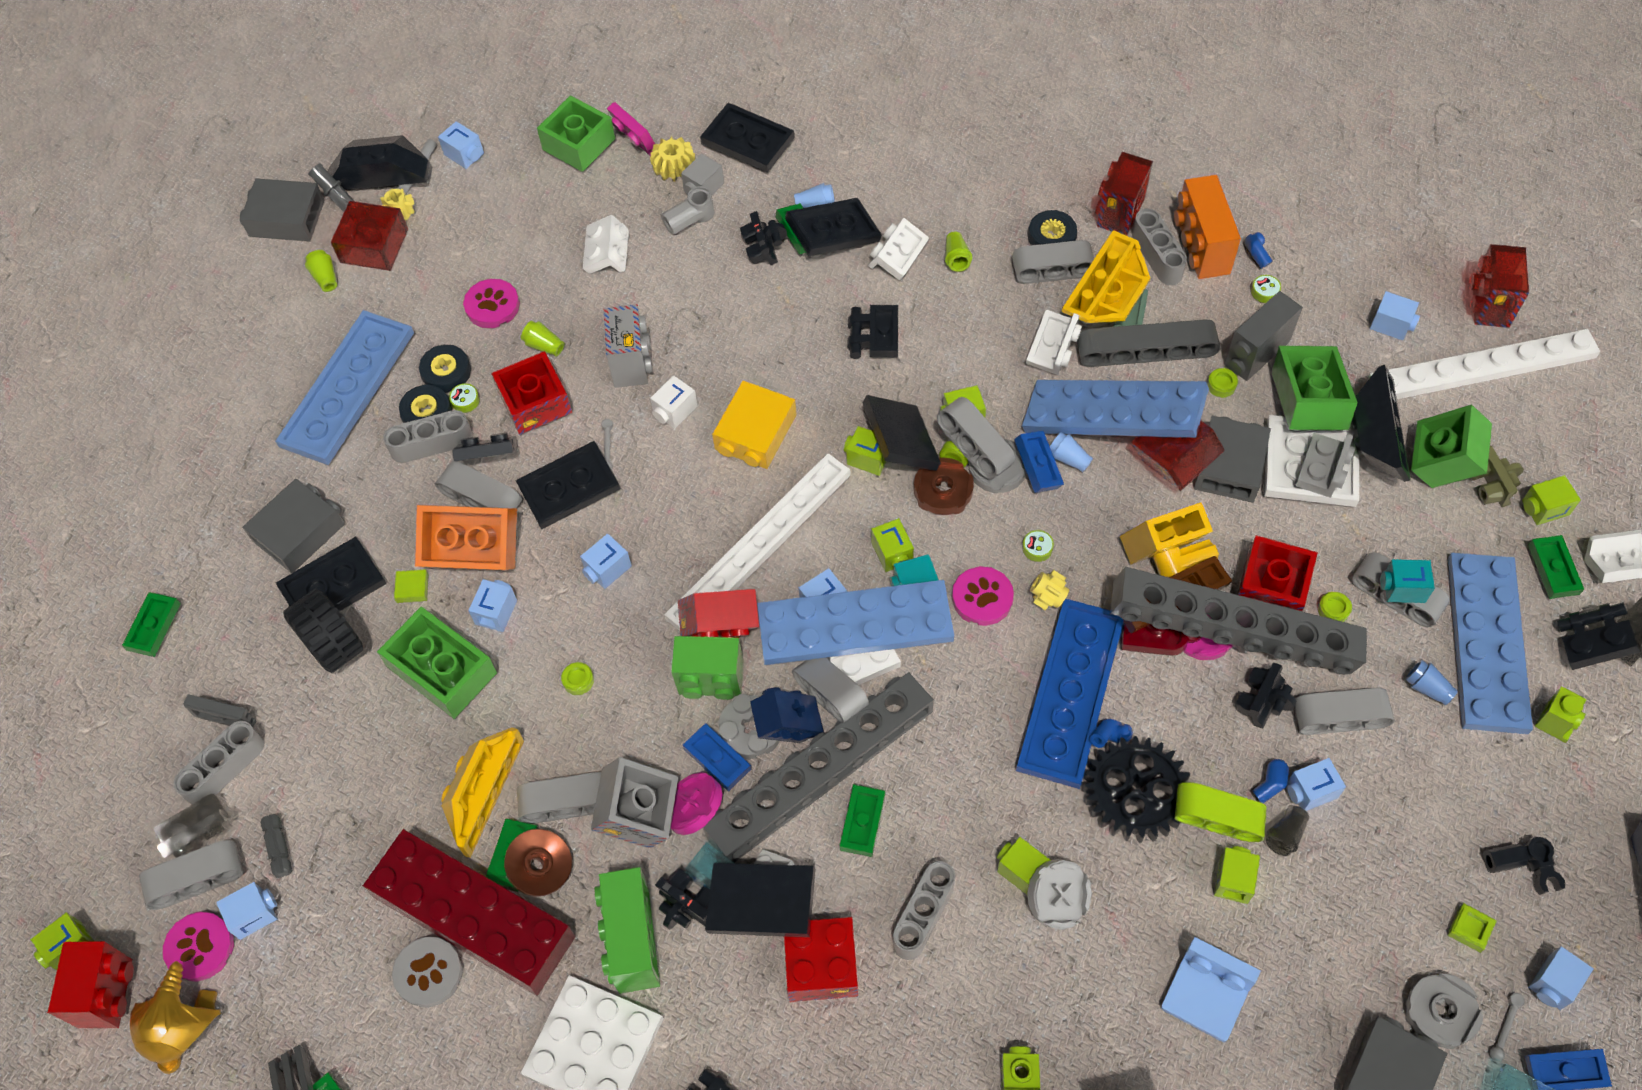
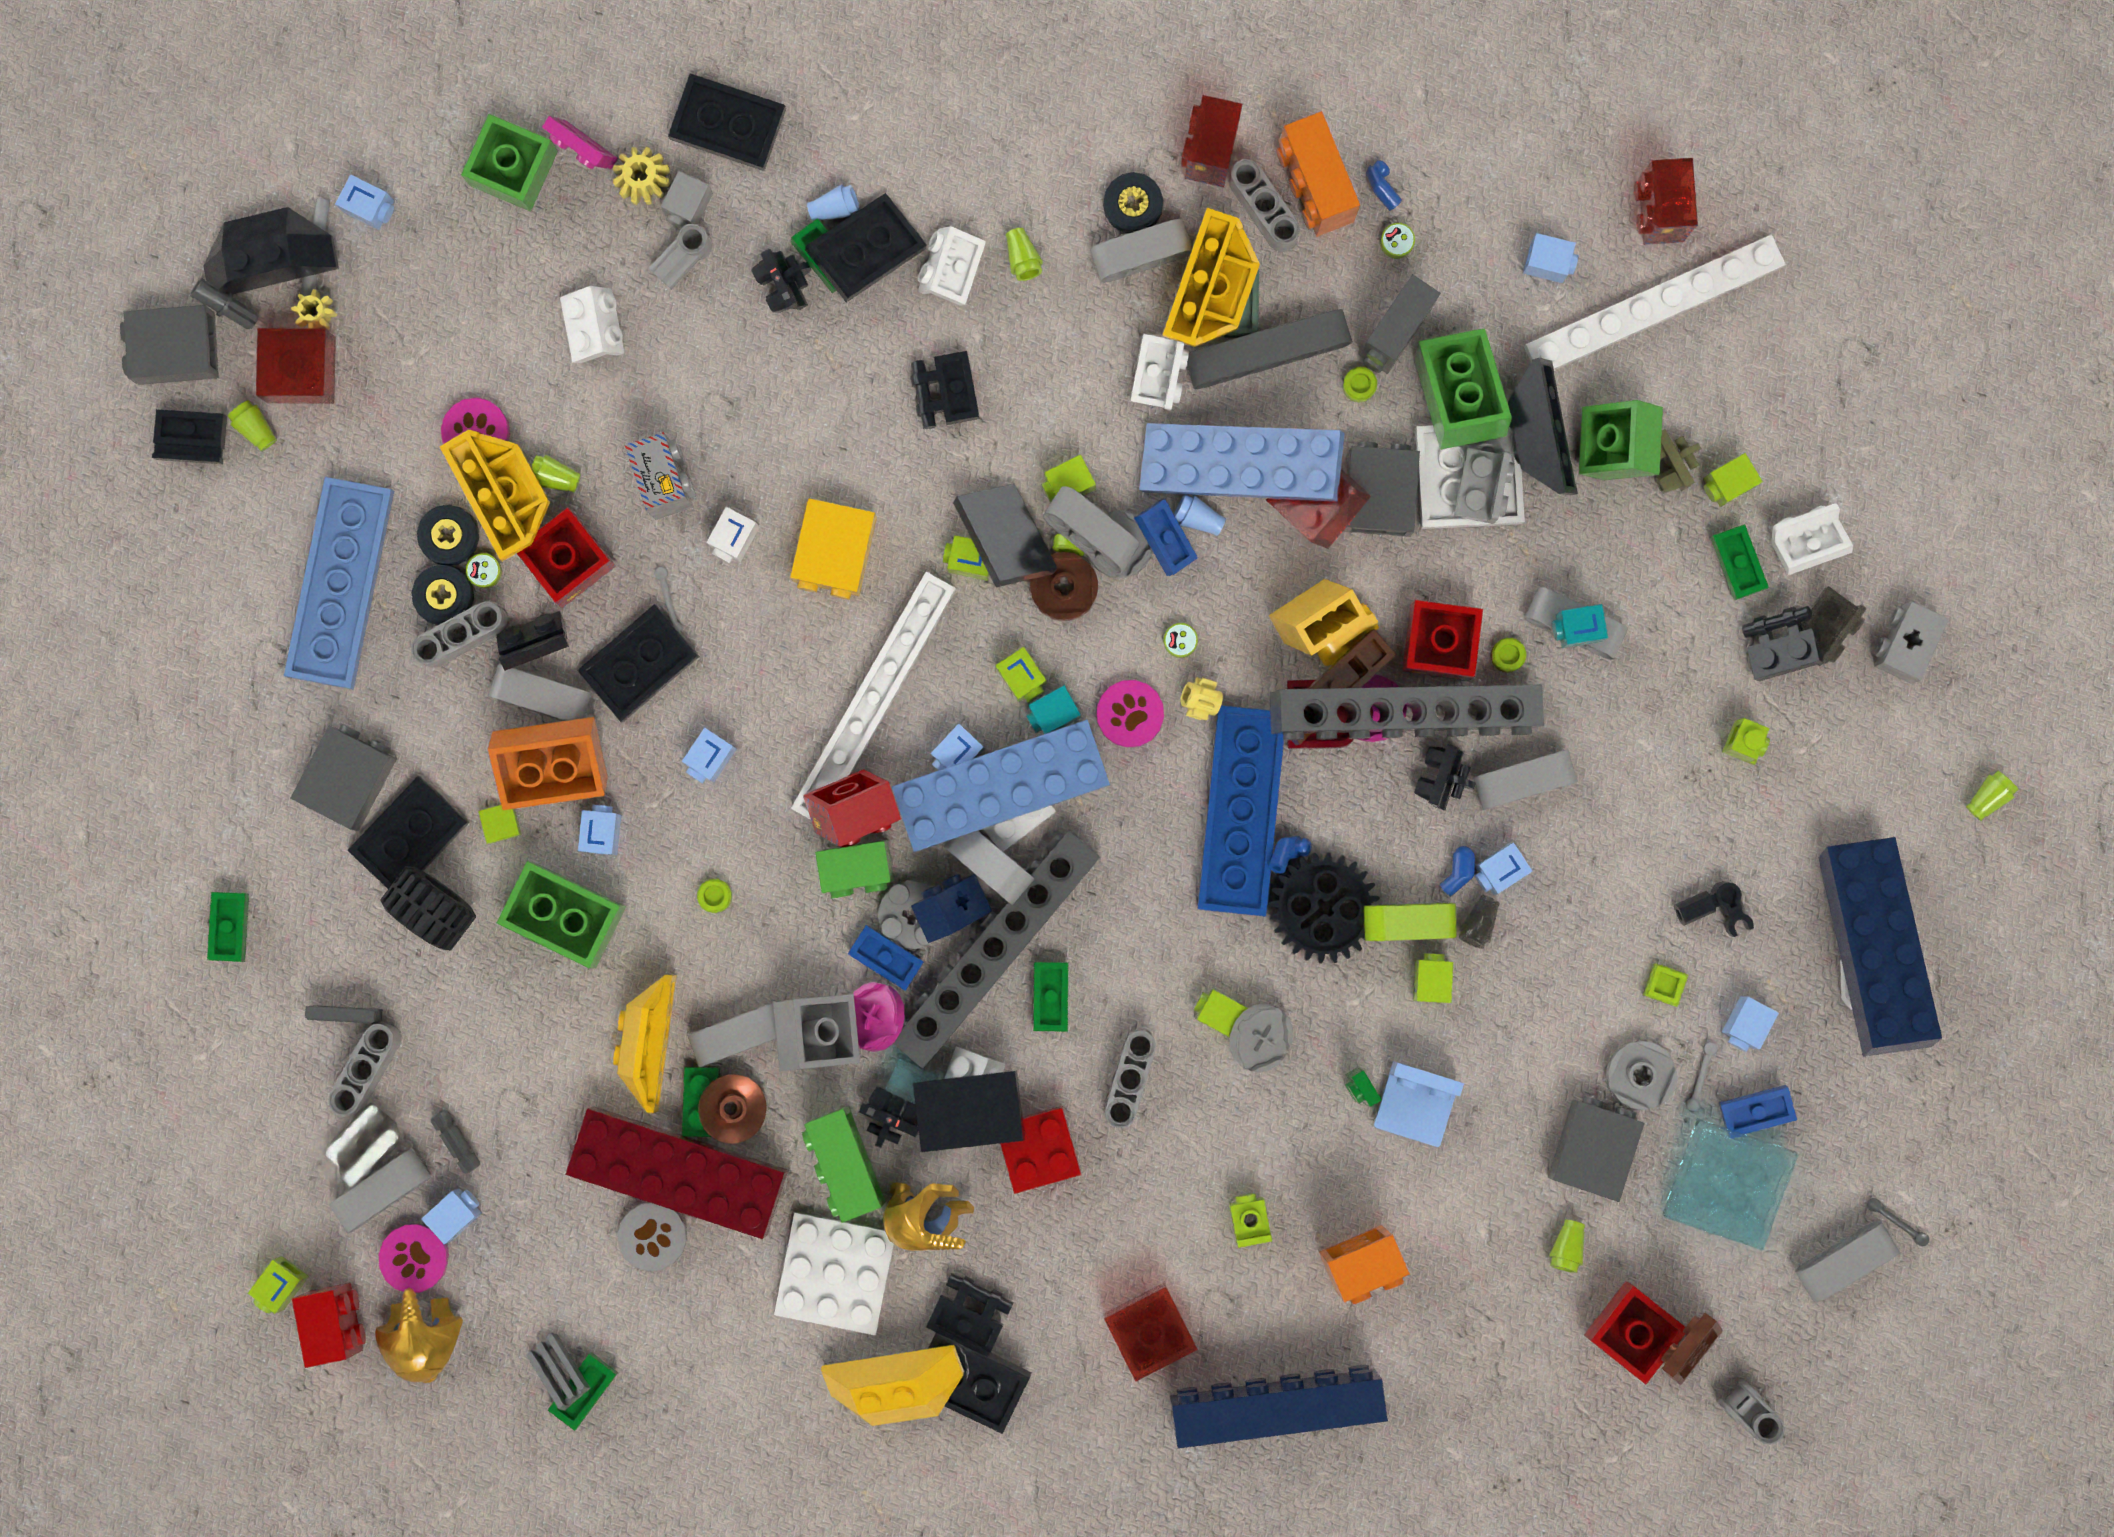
camera: 10 degrees left, 25 degrees up
medium blue cone [1405,660,1458,705] -> none
medium blue plate [1448,553,1533,734] -> none
none -> black plate [152,409,227,465]
none -> yellow wedge [439,429,550,562]
none -> pearl gold piece [883,1182,974,1251]
none -> green plate [1345,1068,1382,1107]

